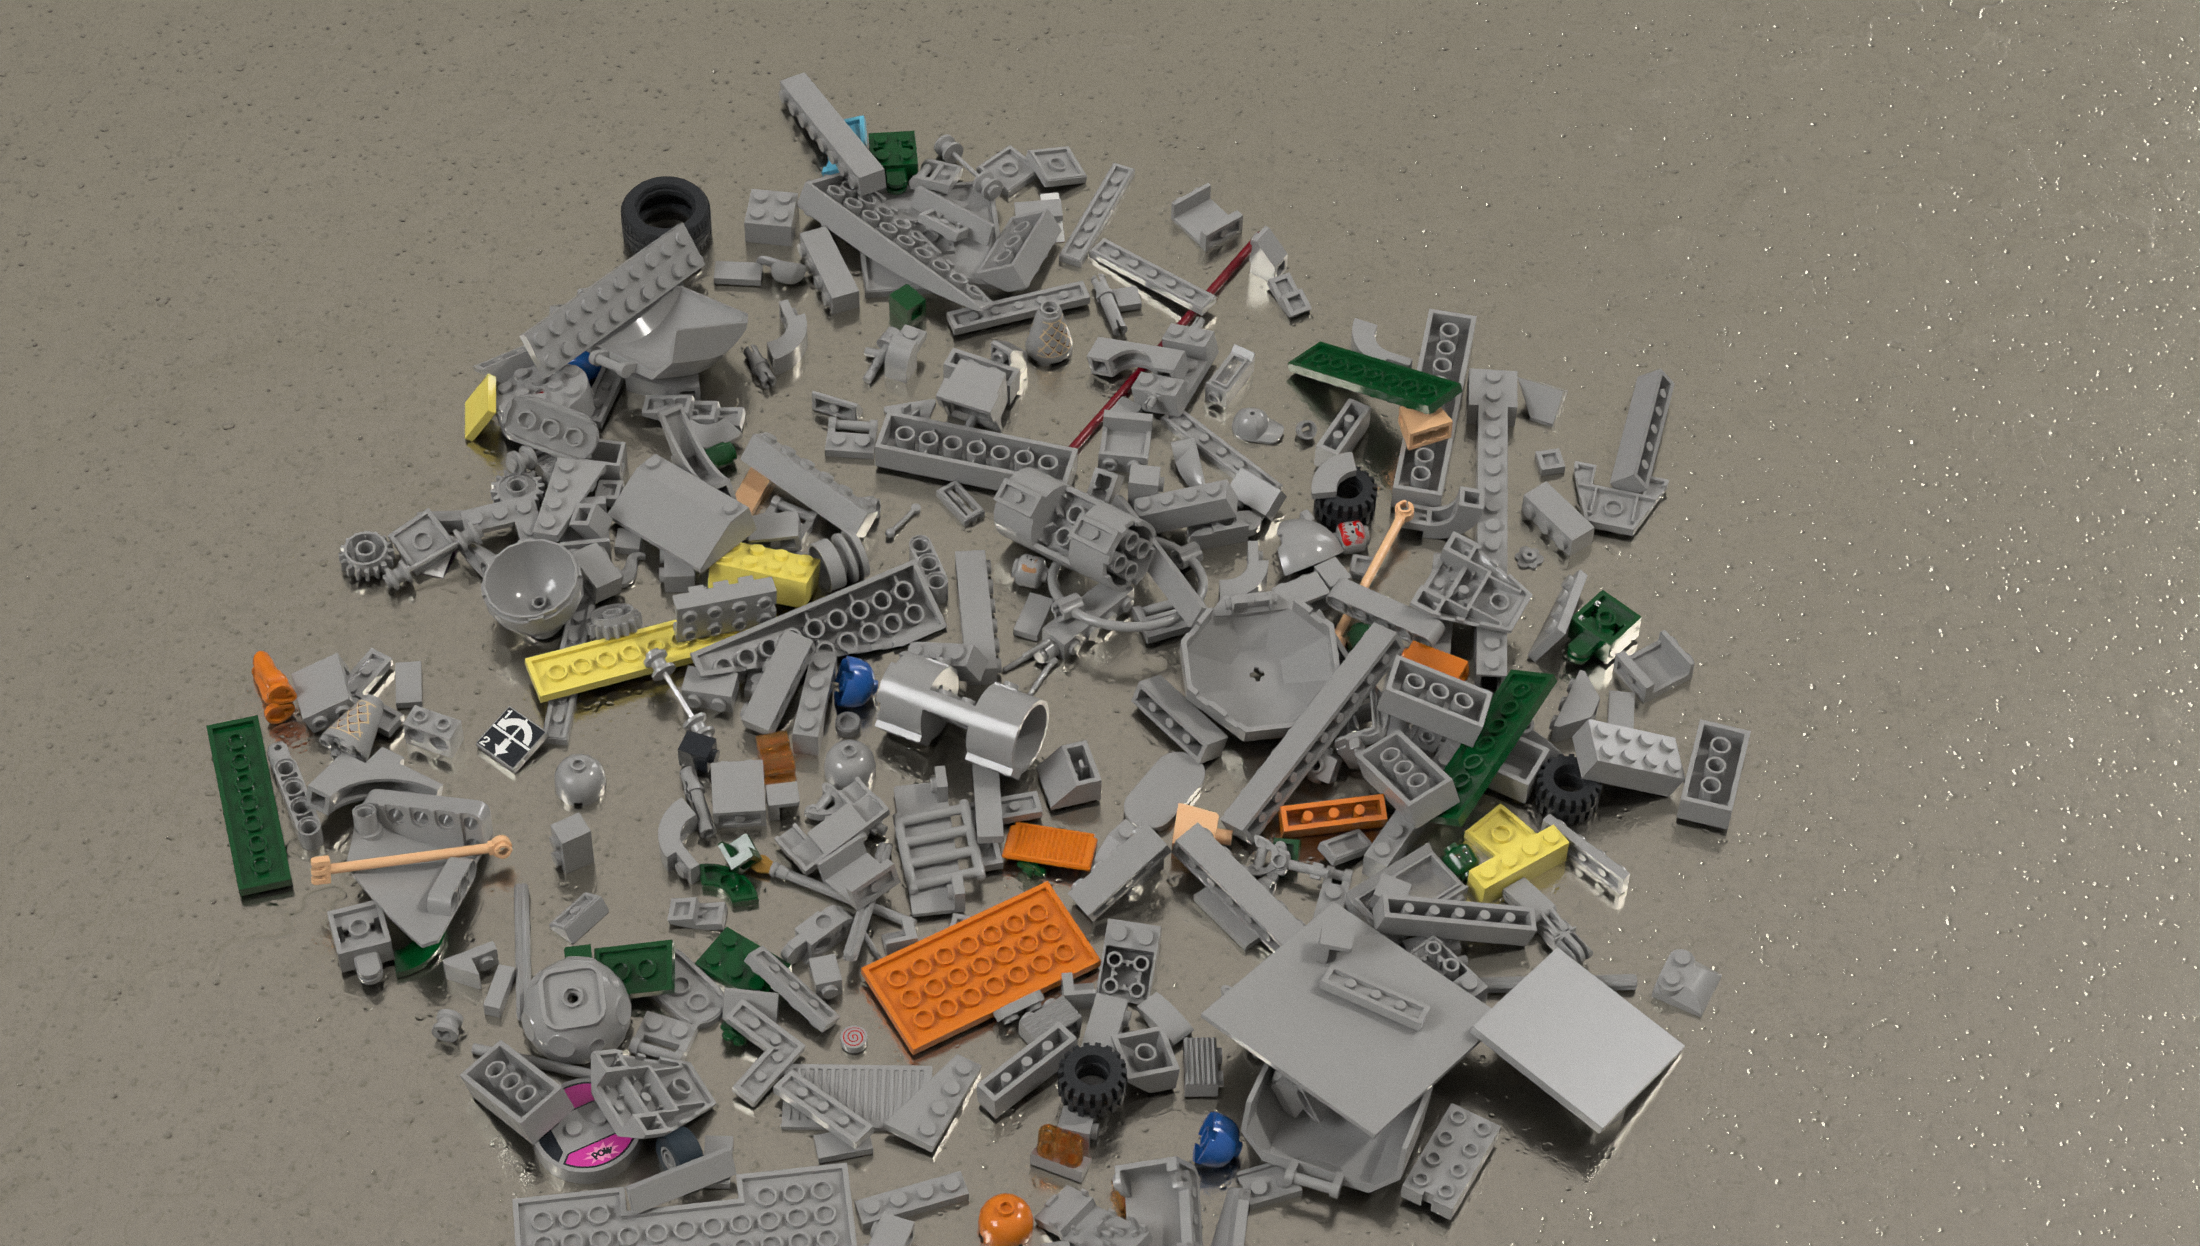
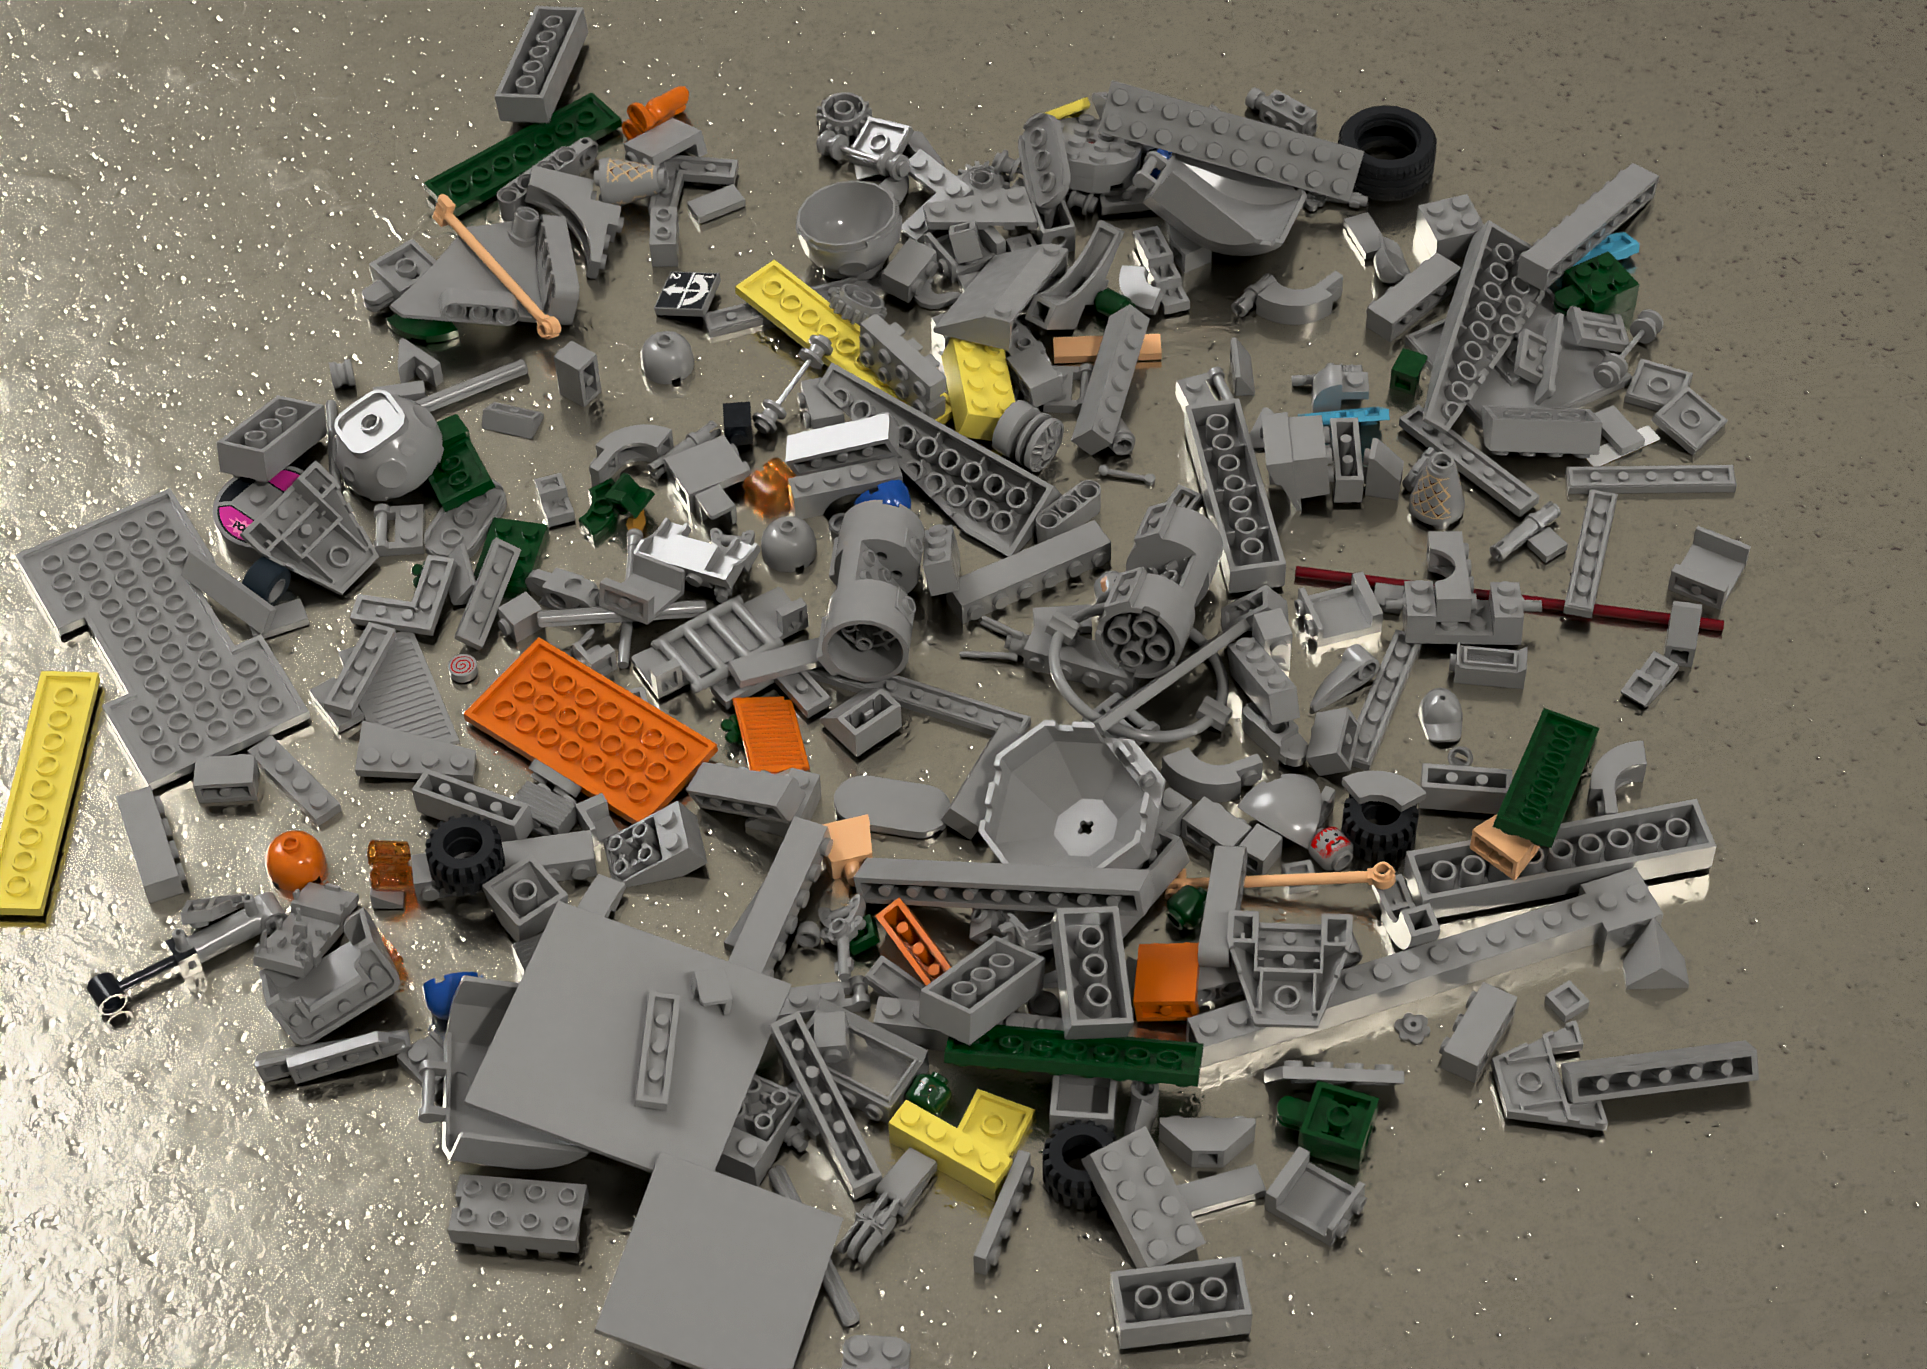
camera: 70 degrees right, 0 degrees up
none -> light grey brick [494,6,588,123]
none -> light grey tile [807,666,1031,736]
none -> light grey brick [1245,87,1318,136]
none -> medium azure wing [1298,406,1390,426]
none -> light grey axle [1402,447,1437,492]

